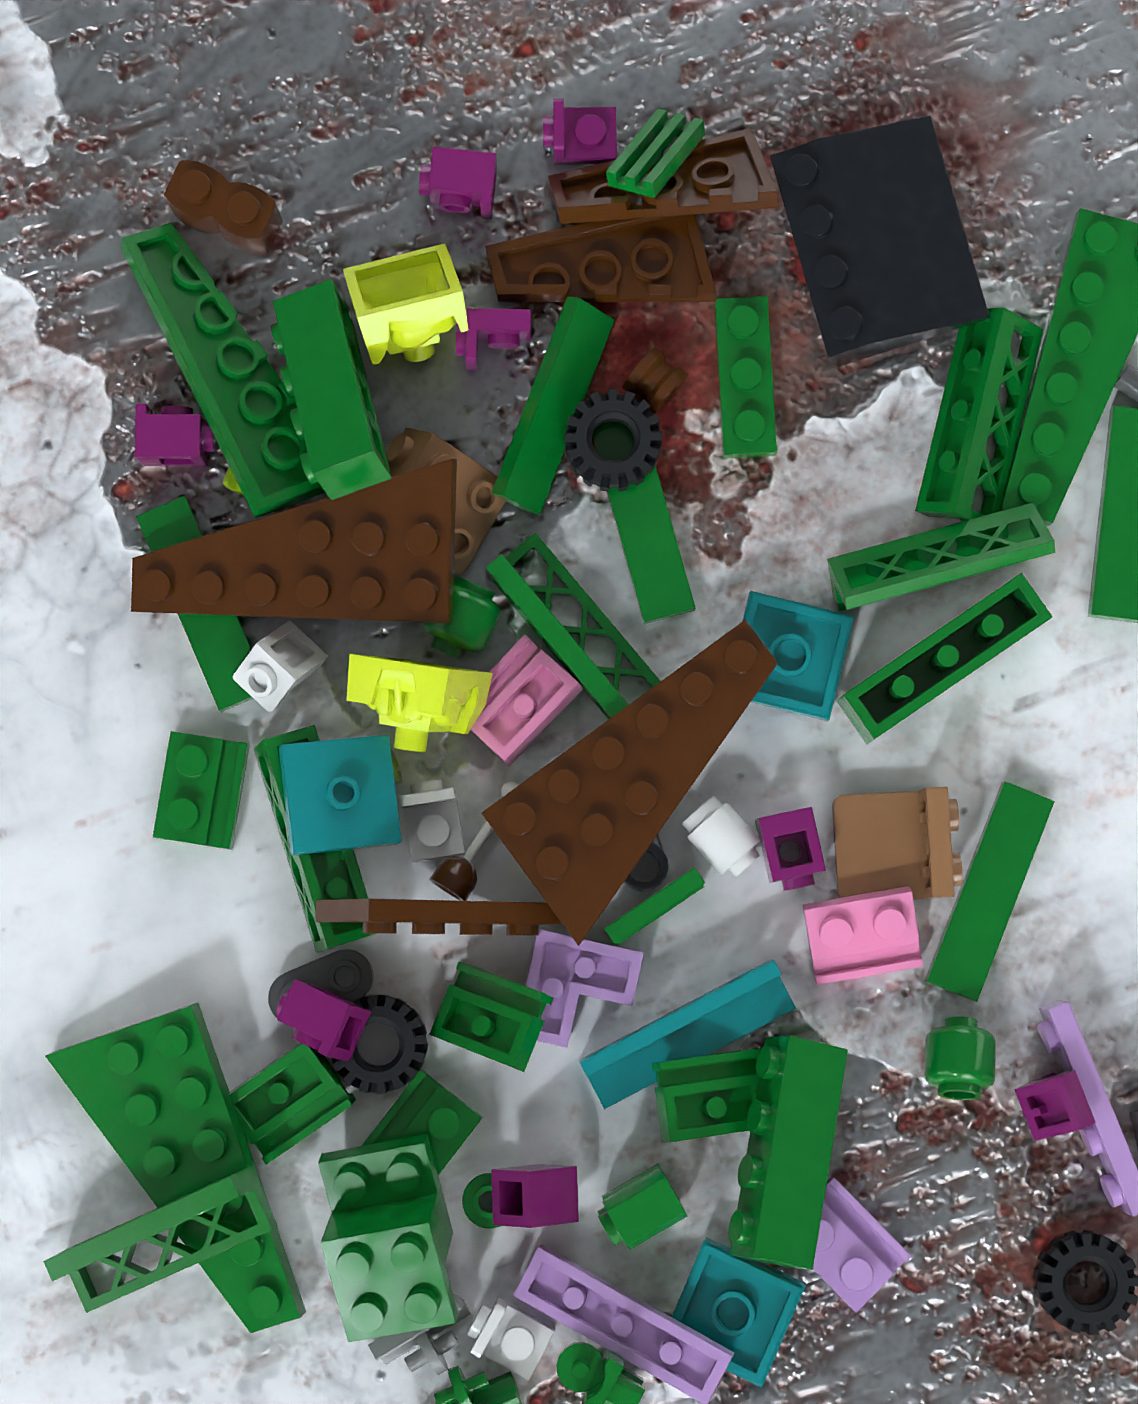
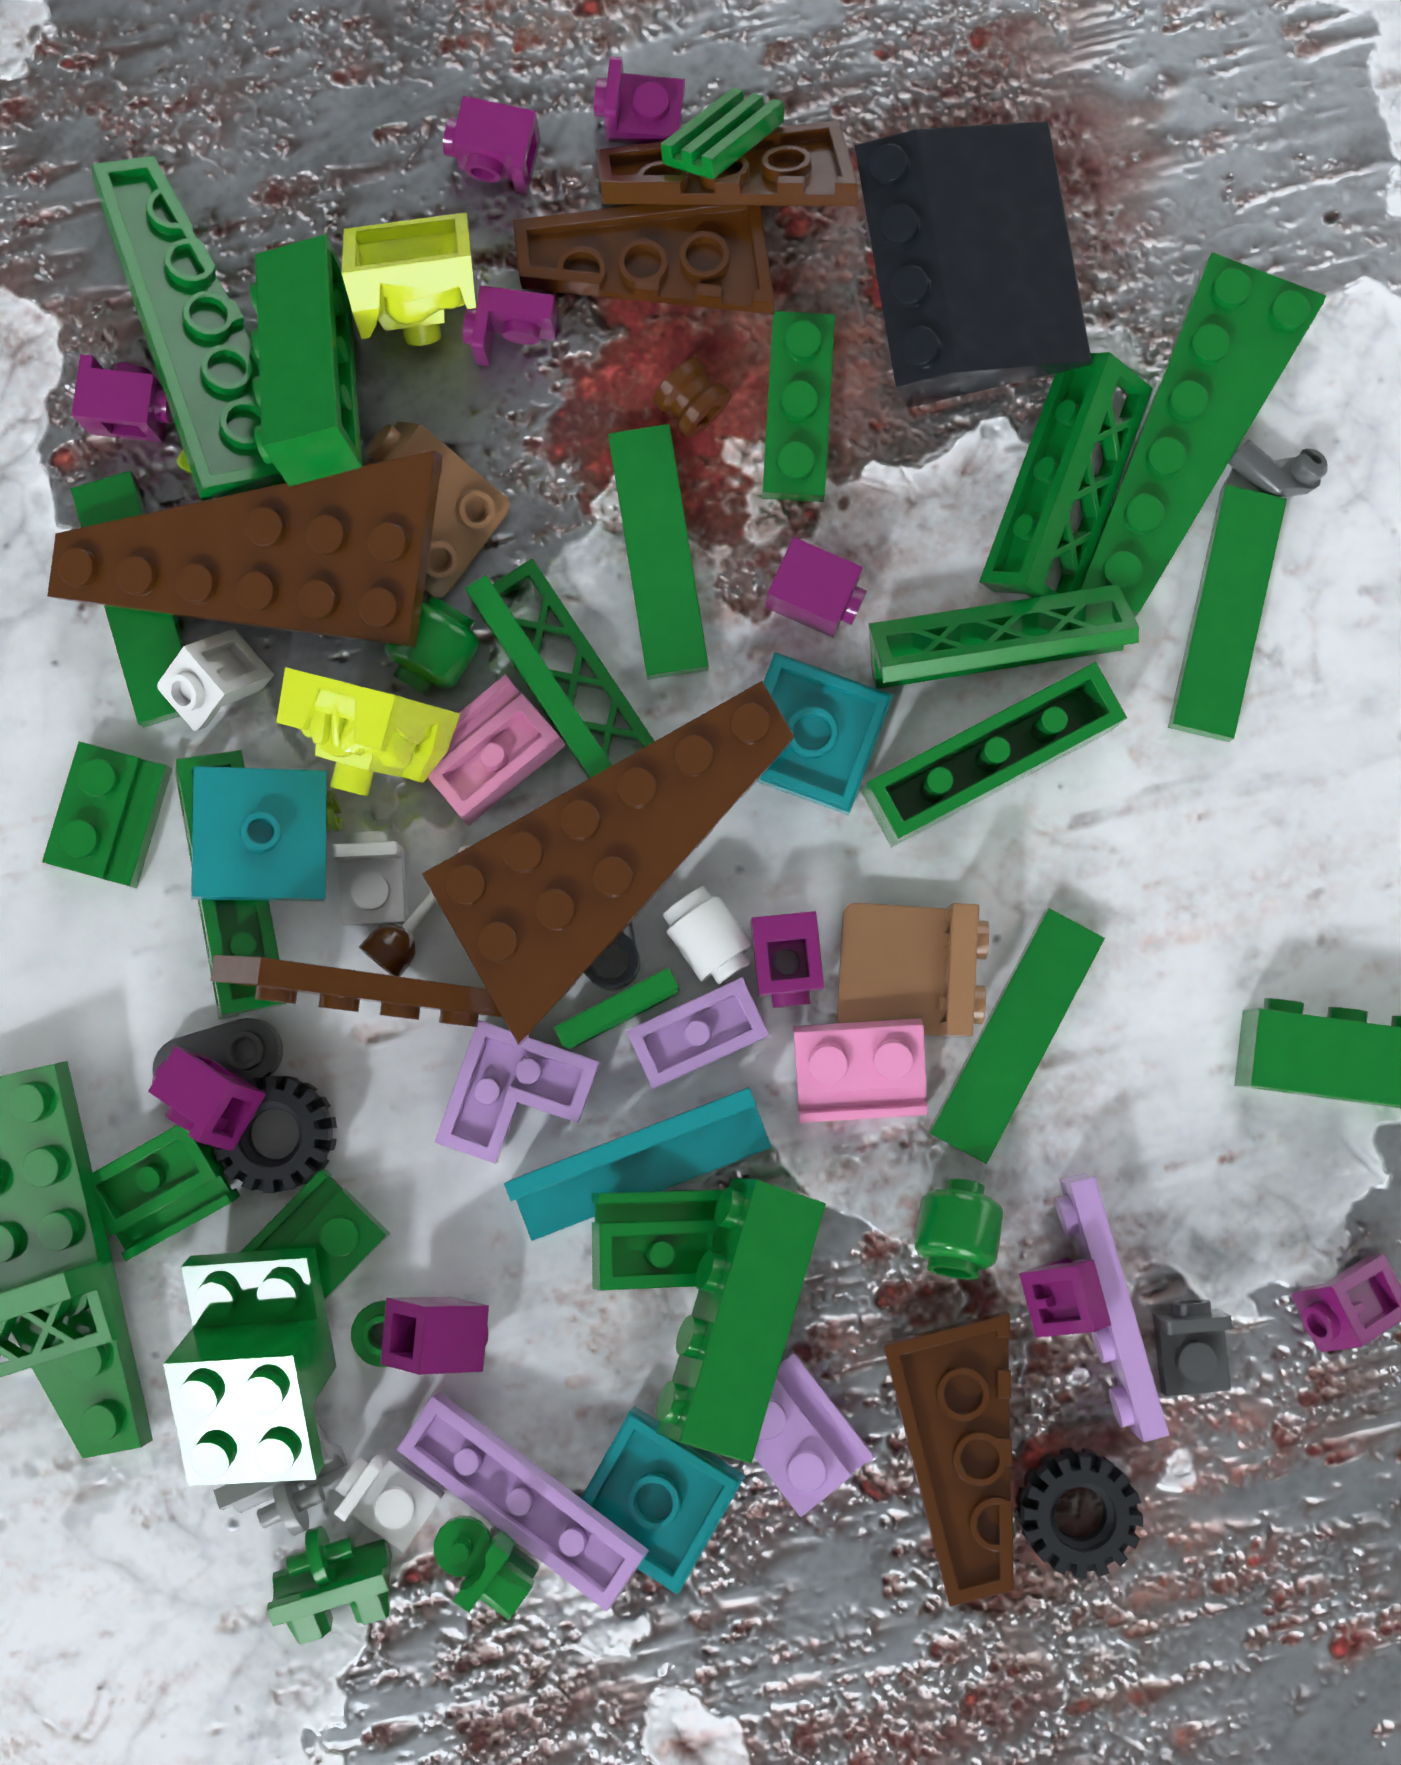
camera: 10 degrees right, 0 degrees up
reddish brown brick [164,160,283,255] -> none
green plate [429,962,554,1072] -> none
green tile [491,297,614,515] -> none
black tyre [565,389,662,492] -> none
green brick [597,1163,688,1250] -> none
none -> lavender plate [626,977,769,1090]
none -> magenta brick [765,536,867,638]
none -> reddish brown wing [882,1311,1014,1607]

